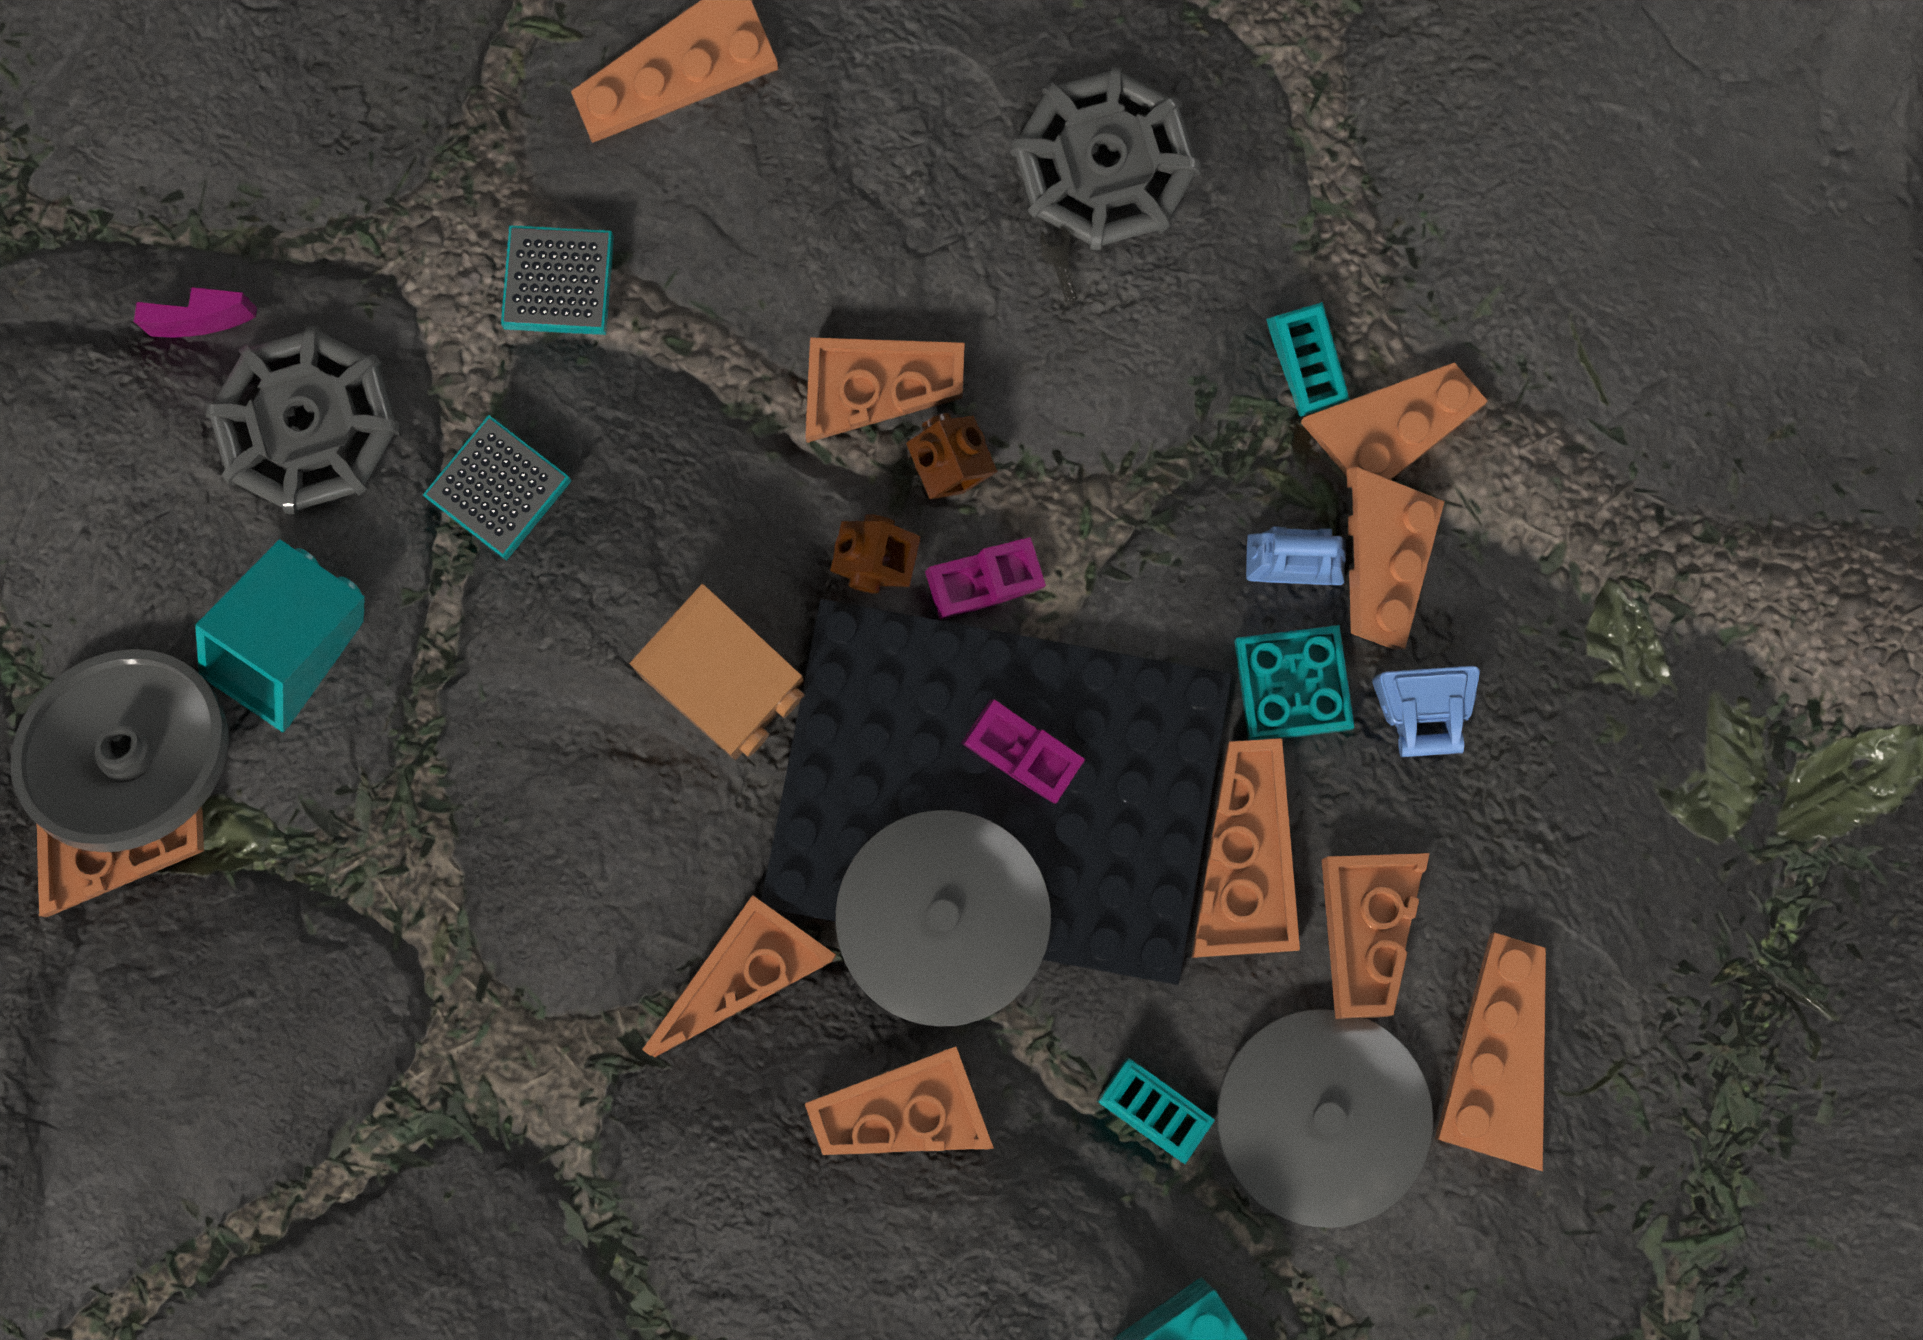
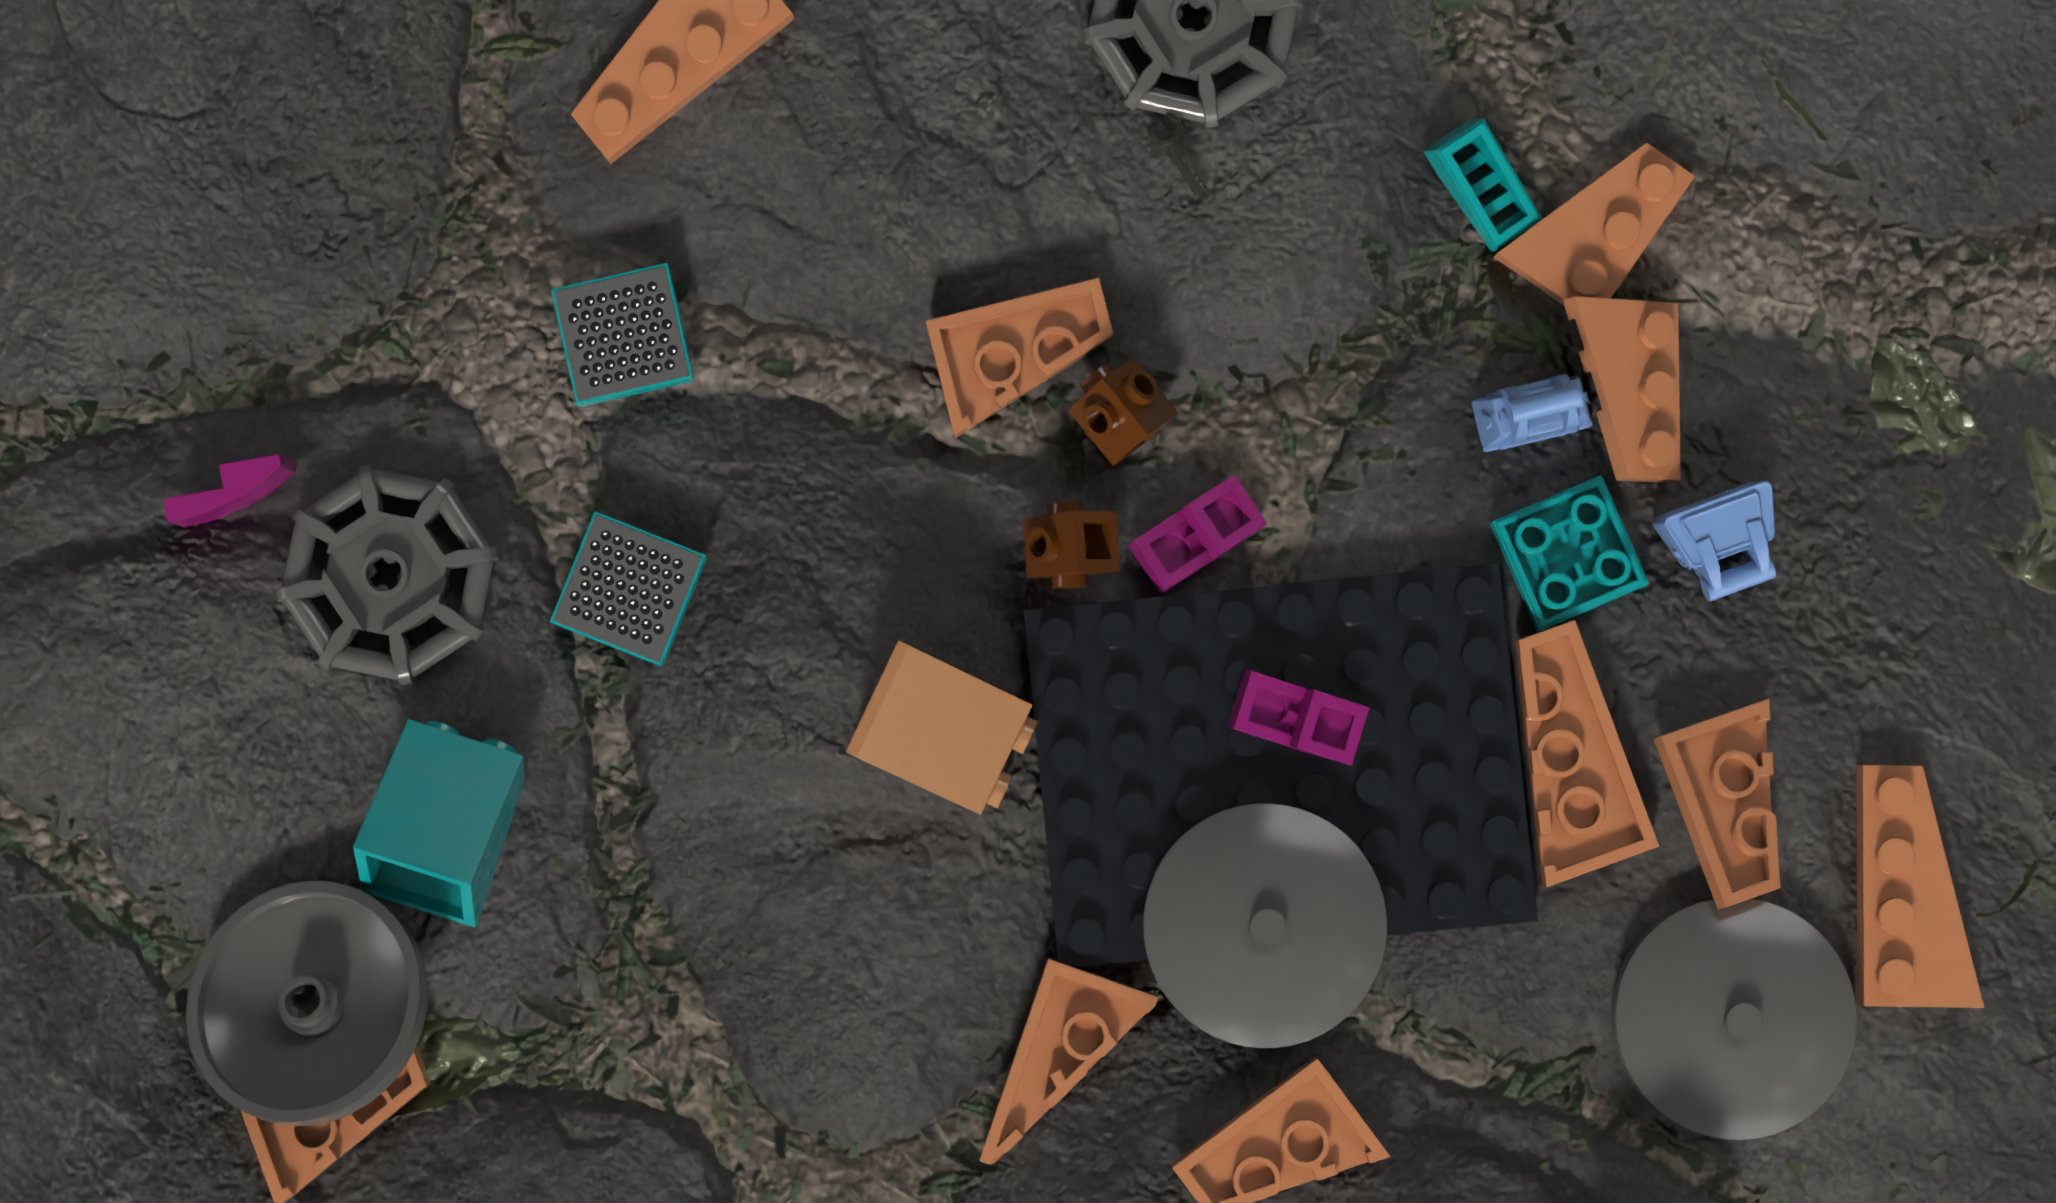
camera: 15 degrees left, 5 degrees up
teal slope [1096,1057,1215,1164] -> none

